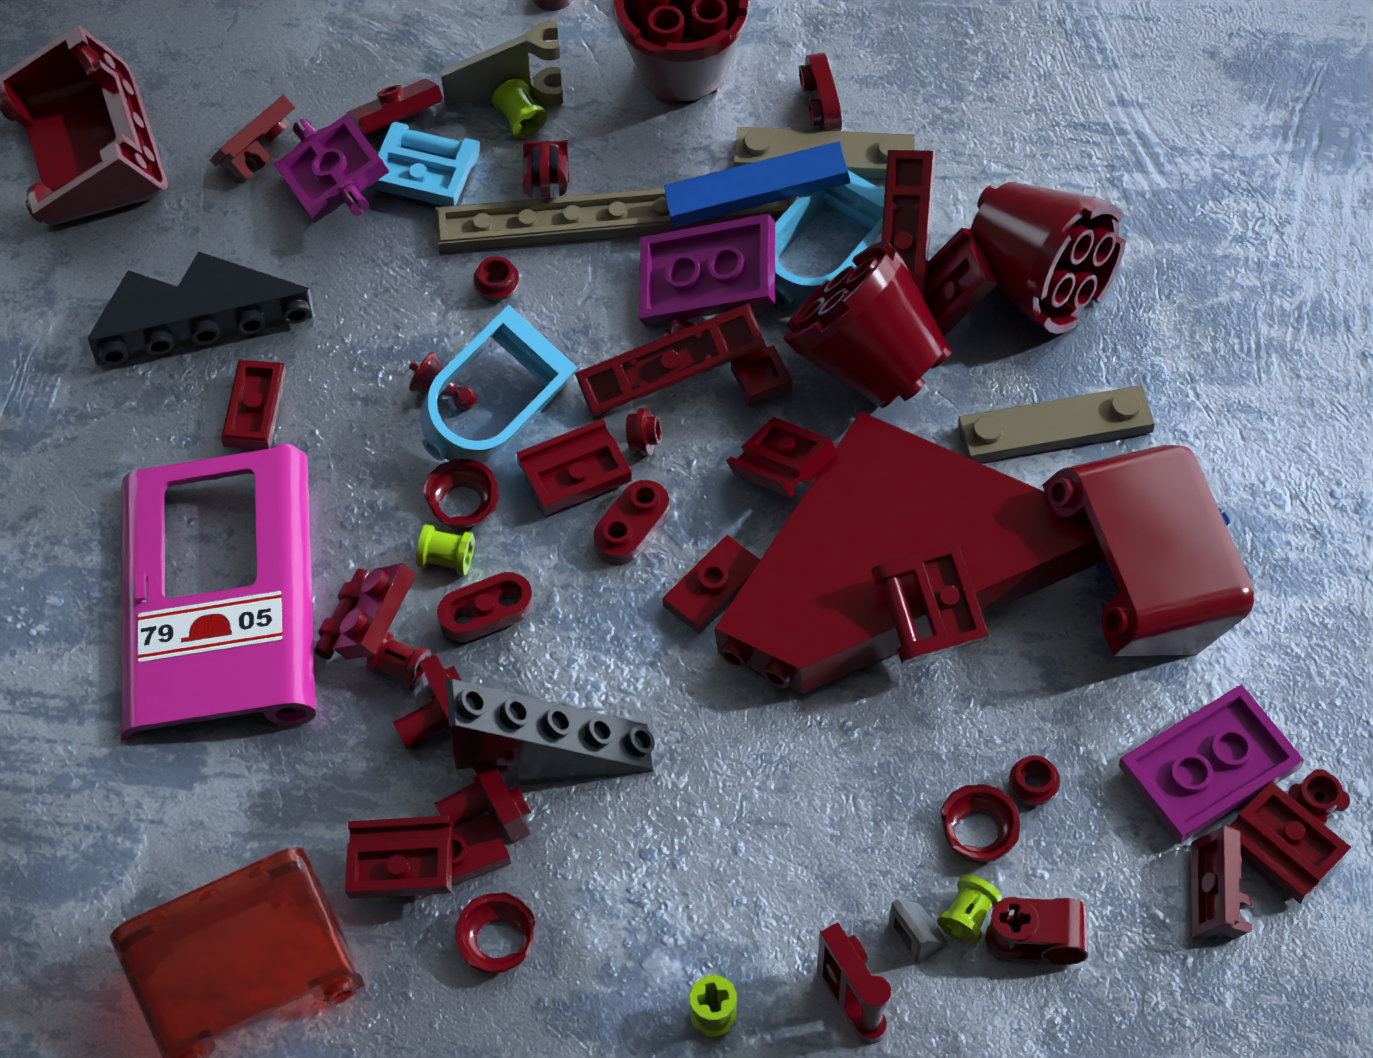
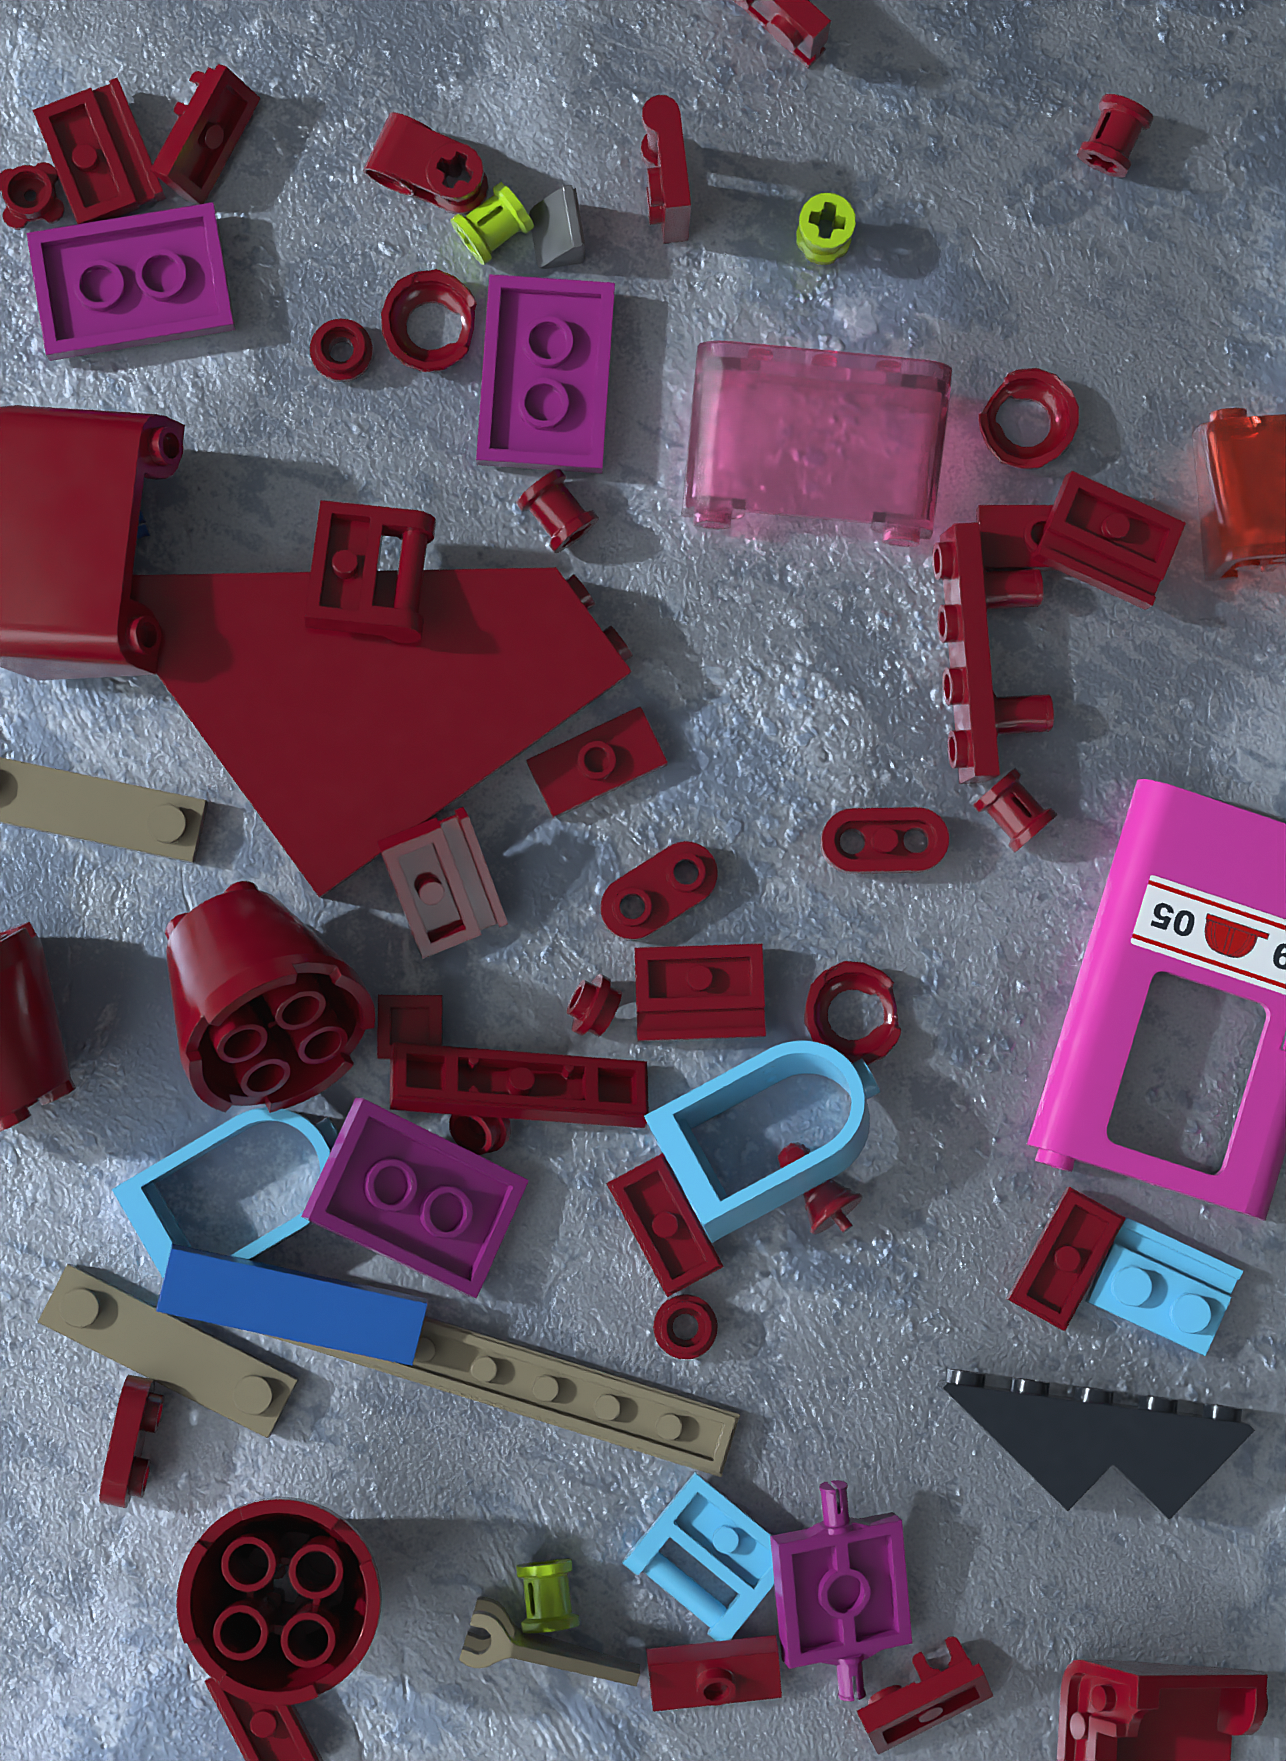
camera: 165 degrees left, 25 degrees up
dark red plate [314,563,417,660] -> none
lime bush [416,524,475,576] -> none
black slope [445,679,655,785] -> none
dark red arm [522,140,569,198] -> none
dark red plate [881,150,936,301] -> none
dark red plate [925,228,999,337] -> none
none -> magenta plate [476,274,615,474]
none -> dark red bush [516,468,599,553]
none -> dark red plate [606,1153,724,1297]
none -> clear pink windscreen [681,341,952,547]
none -> medium azure plate [1085,1217,1243,1356]

